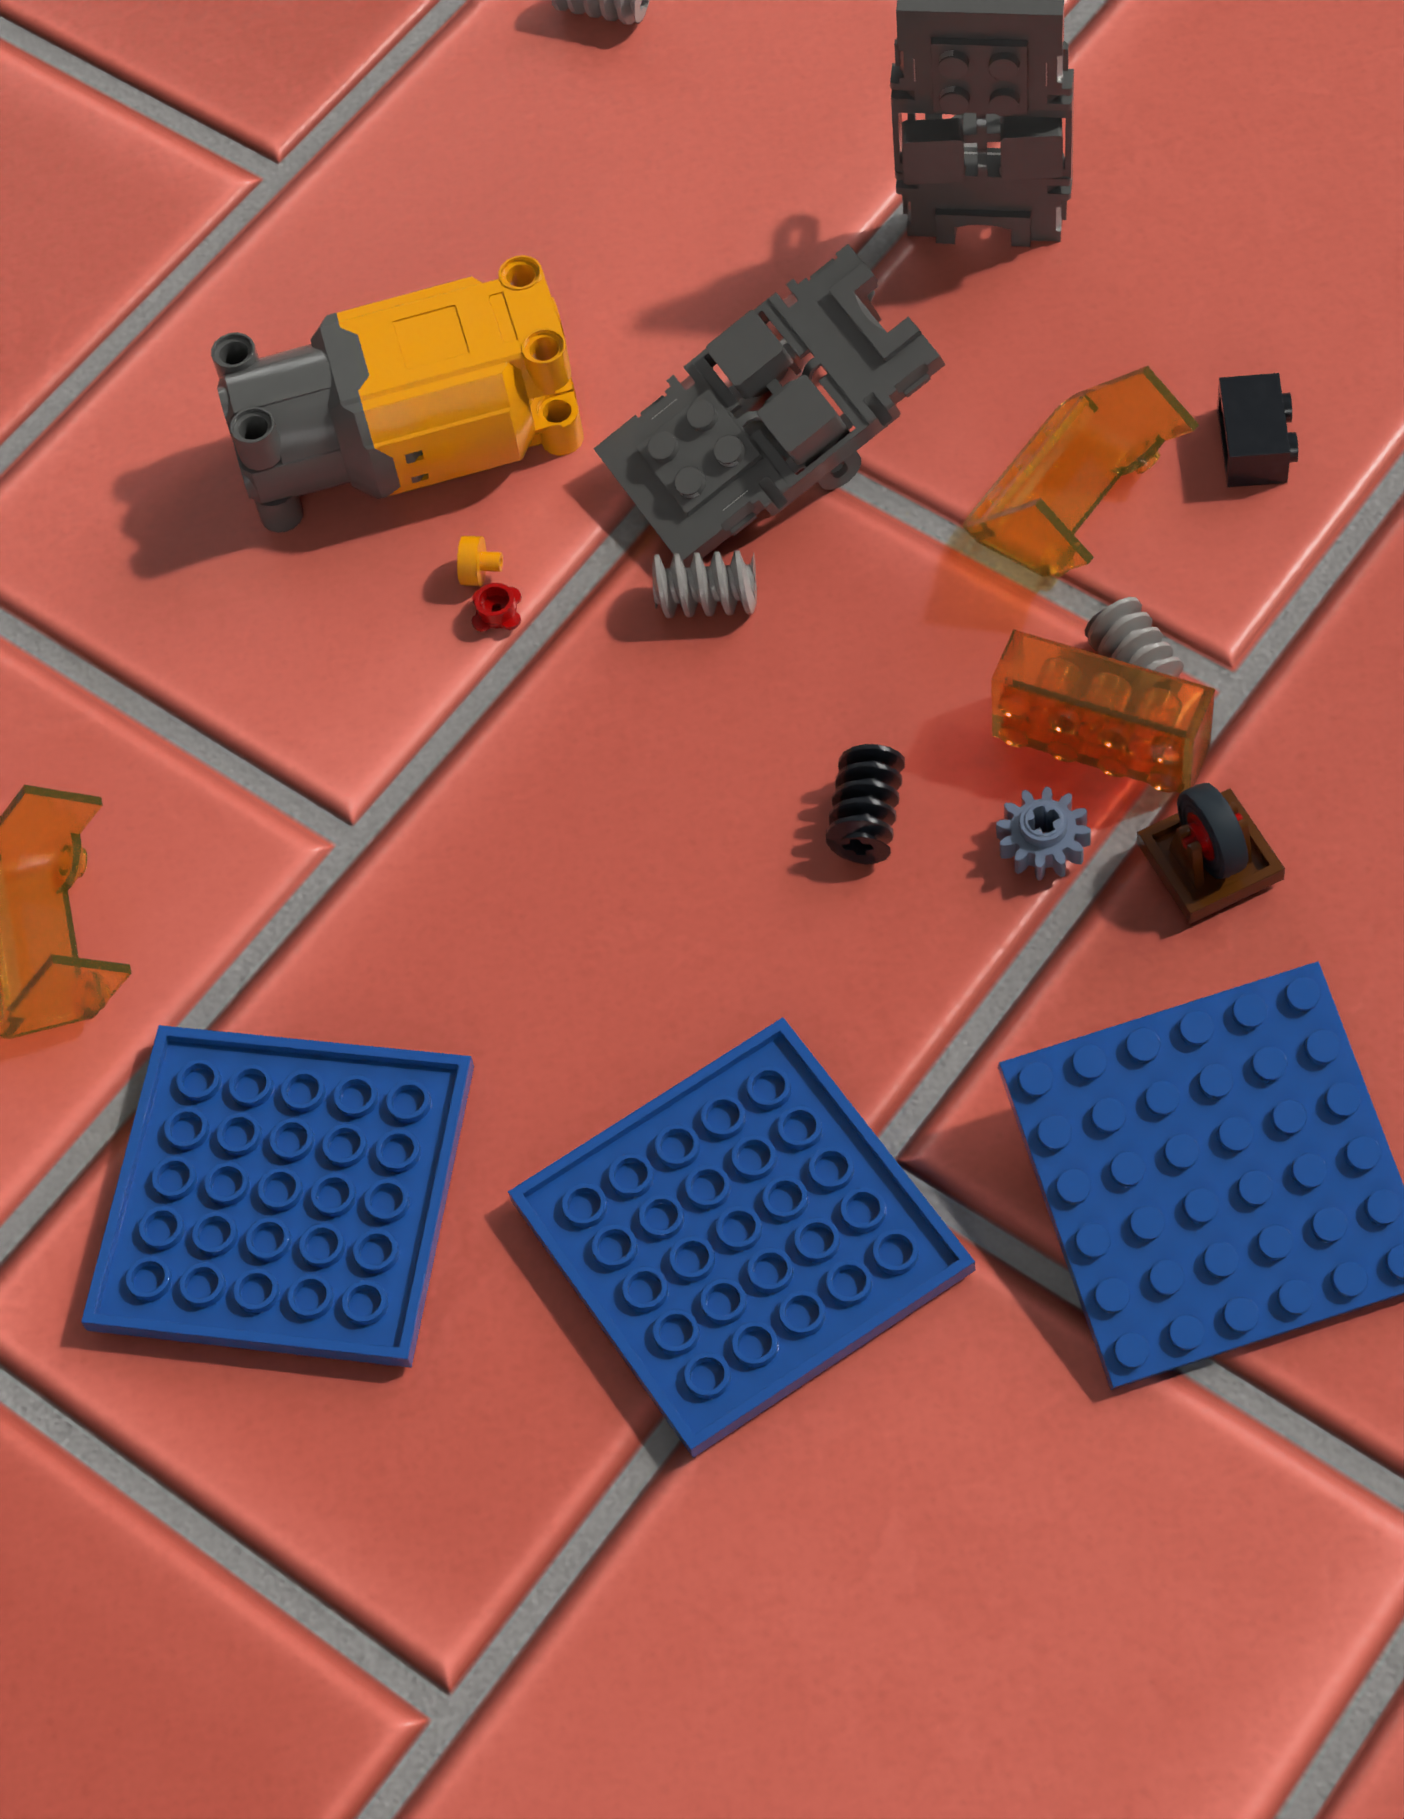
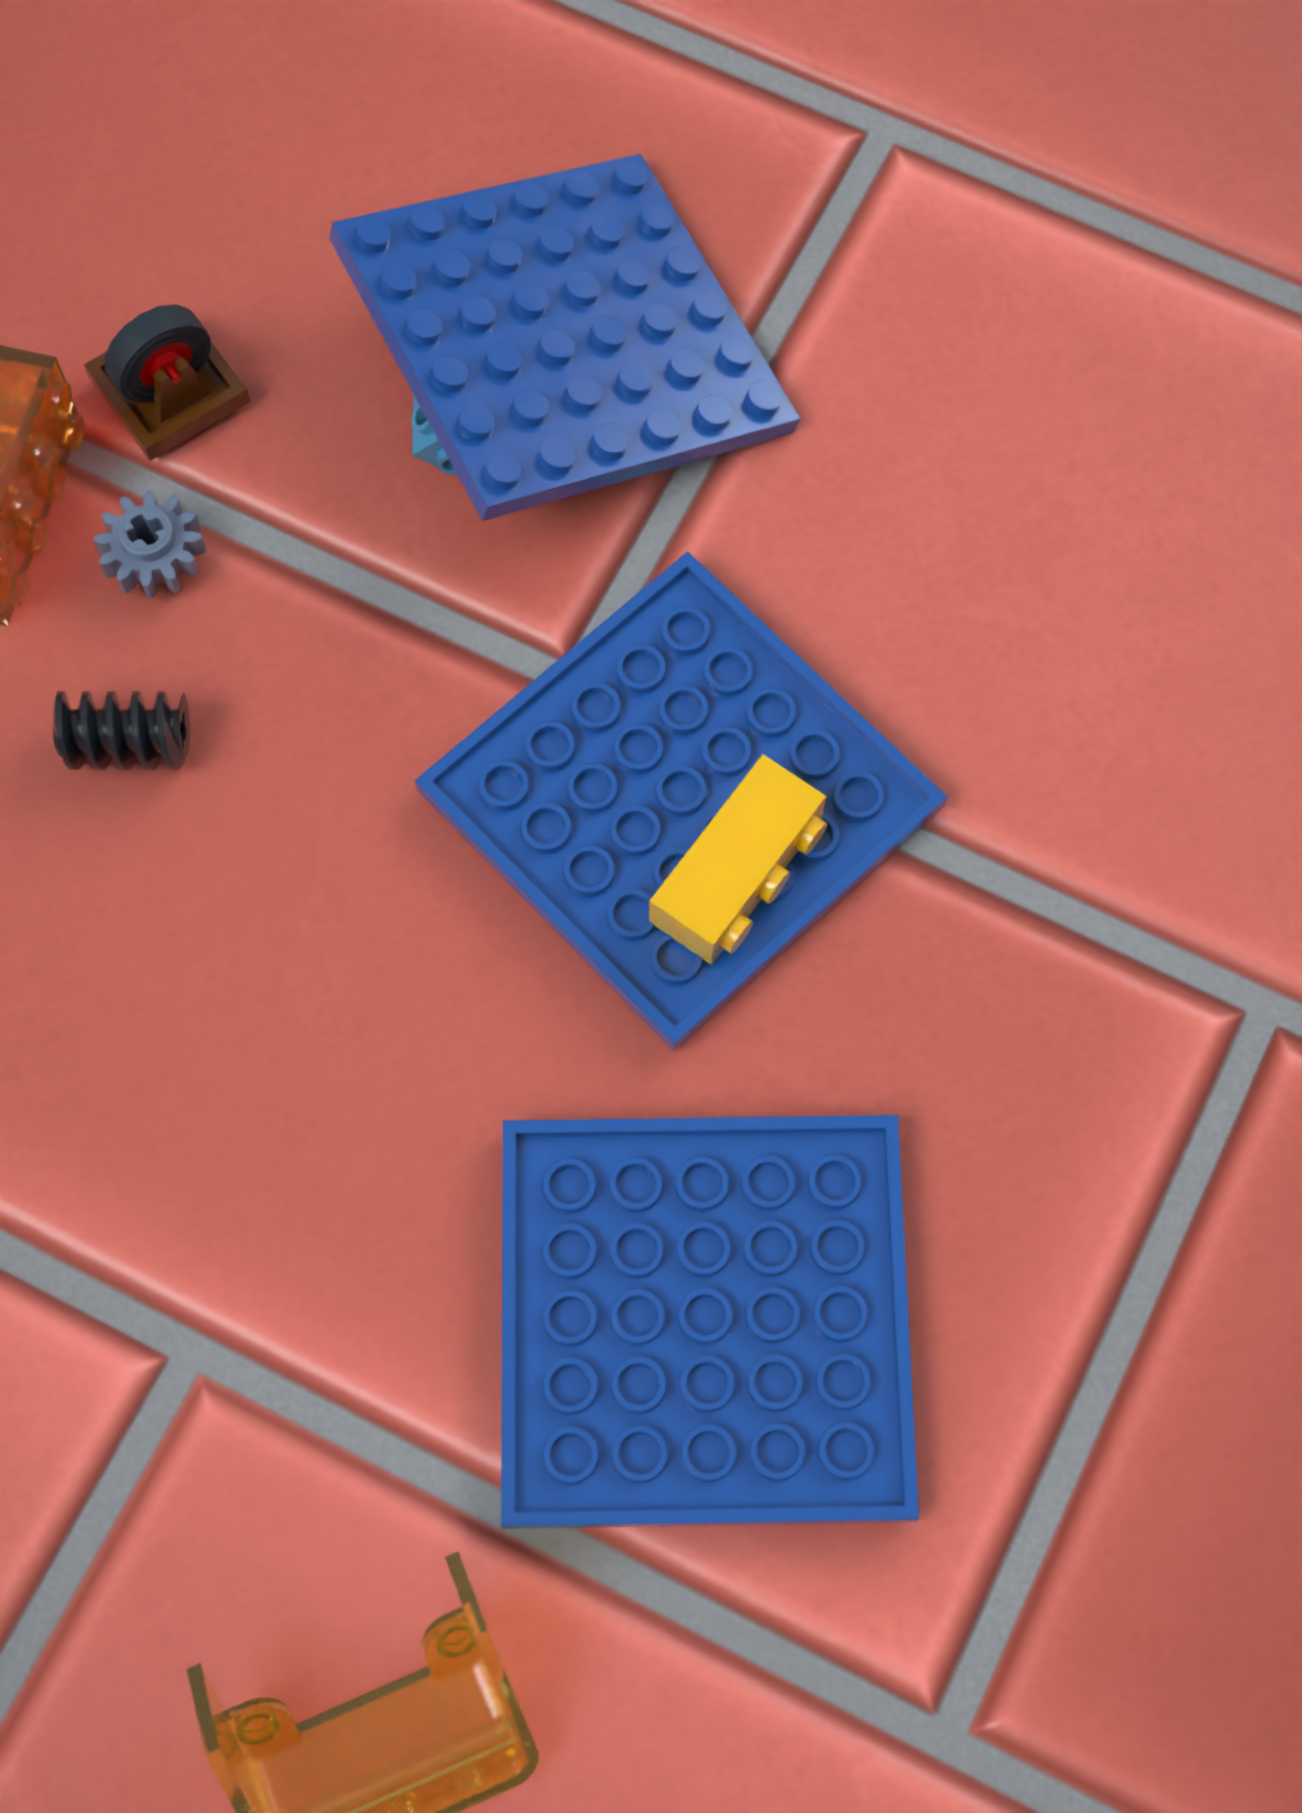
camera: 110 degrees left, 10 degrees up
none -> yellow brick [649,754,827,965]

